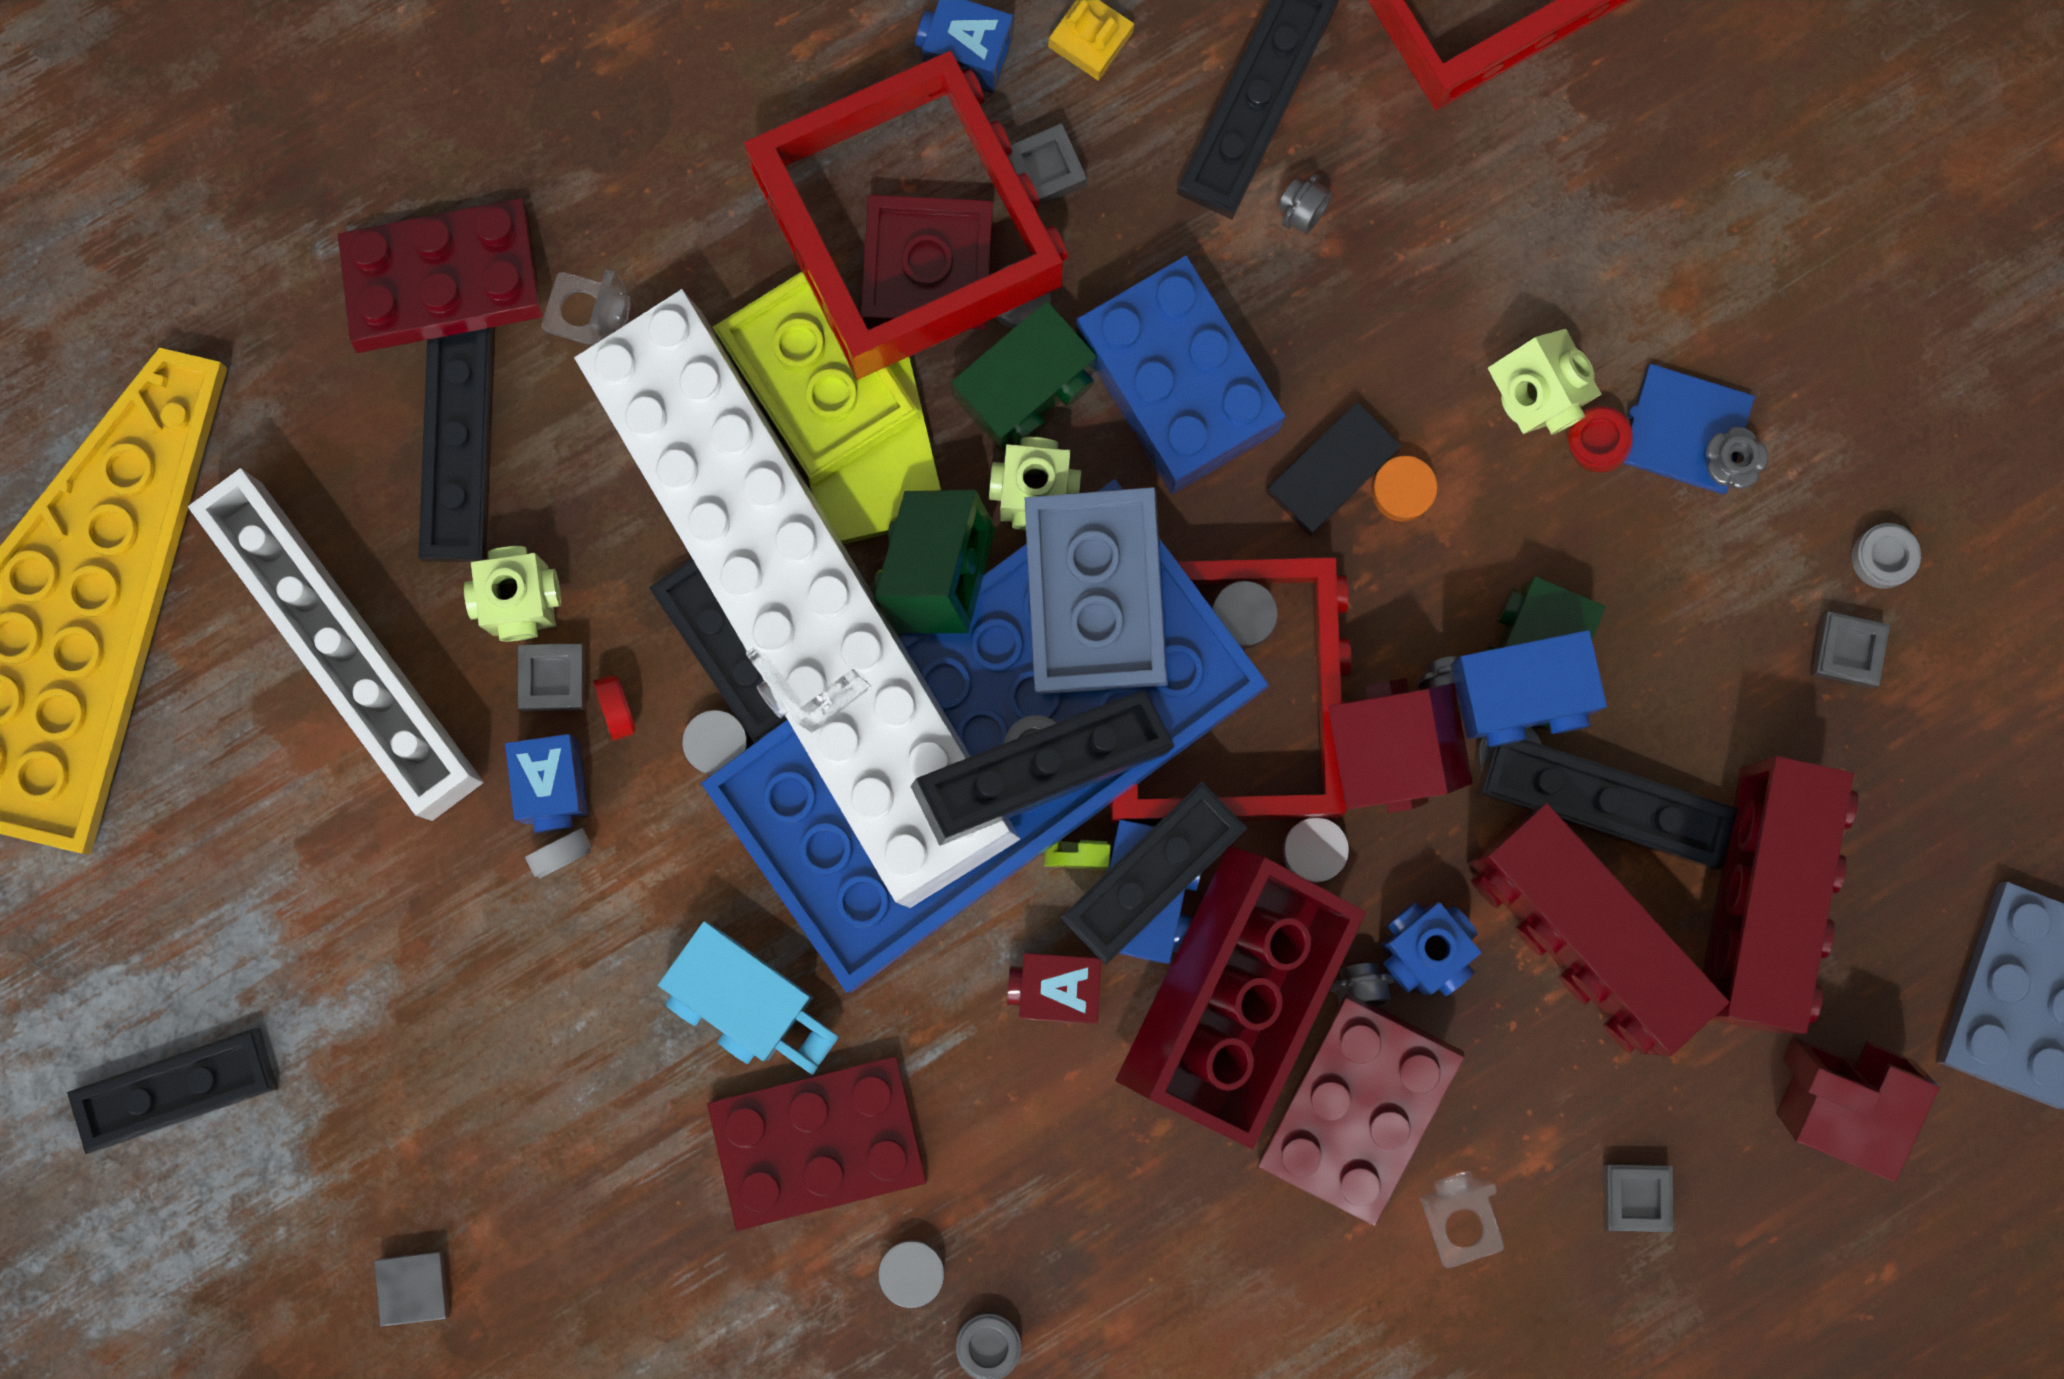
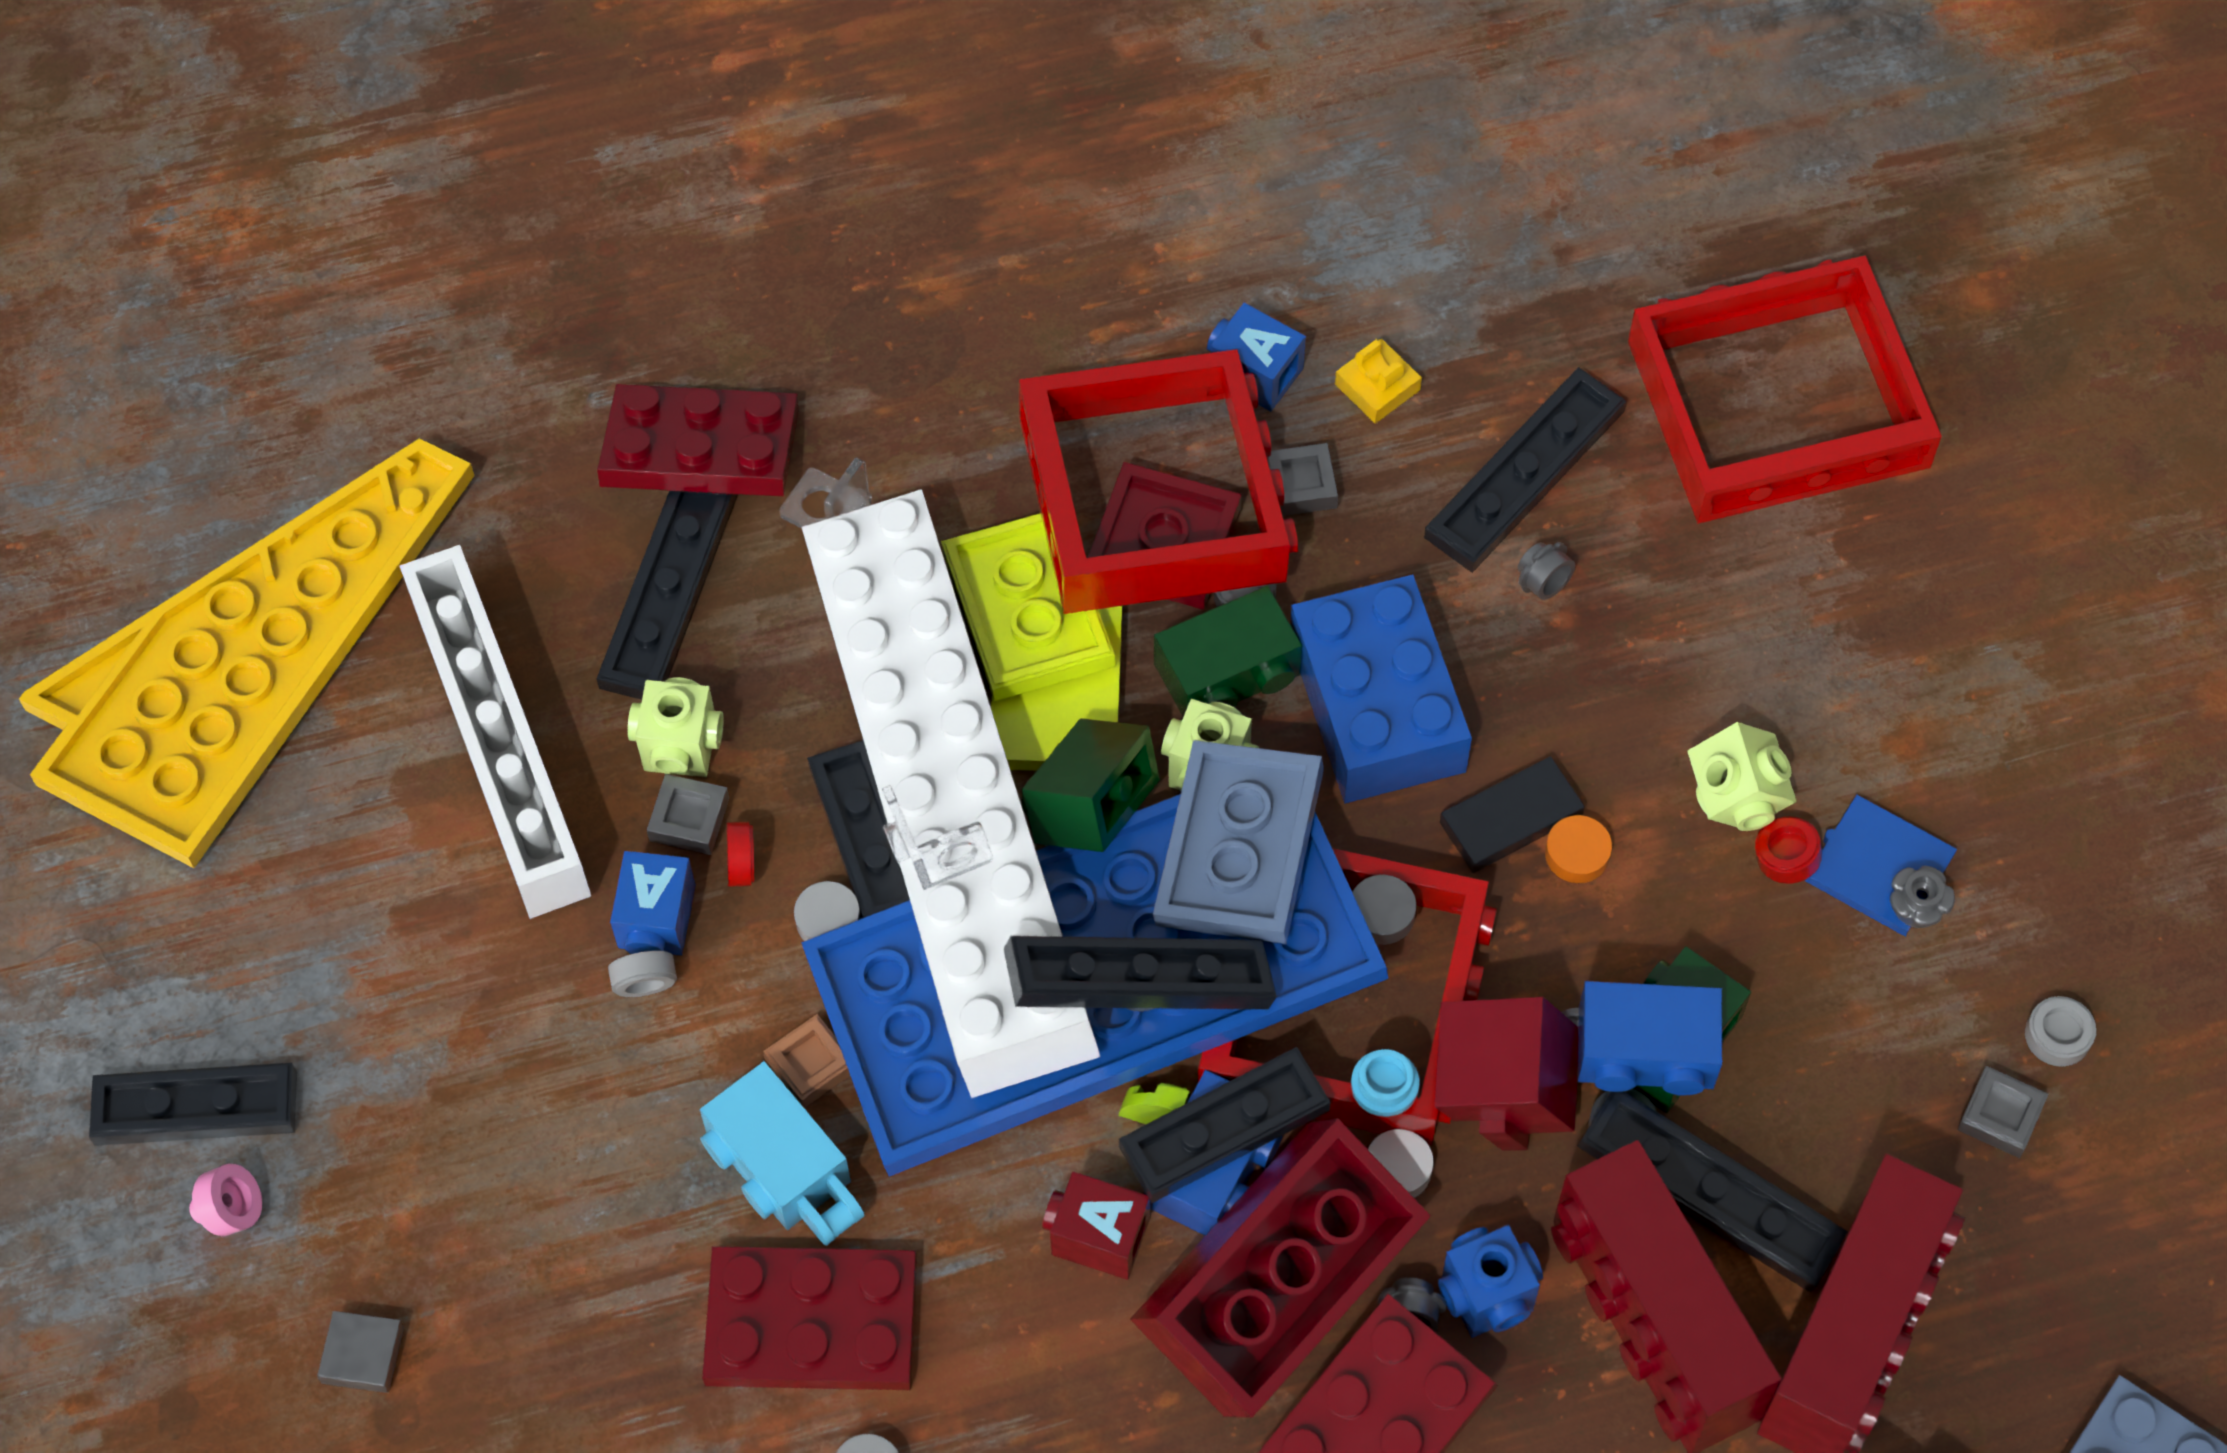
camera: 20 degrees right, 20 degrees down
none -> bright pink tile [189,1163,262,1236]
none -> nougat tile [763,1014,850,1108]
none -> medium azure plate [1351,1049,1419,1117]

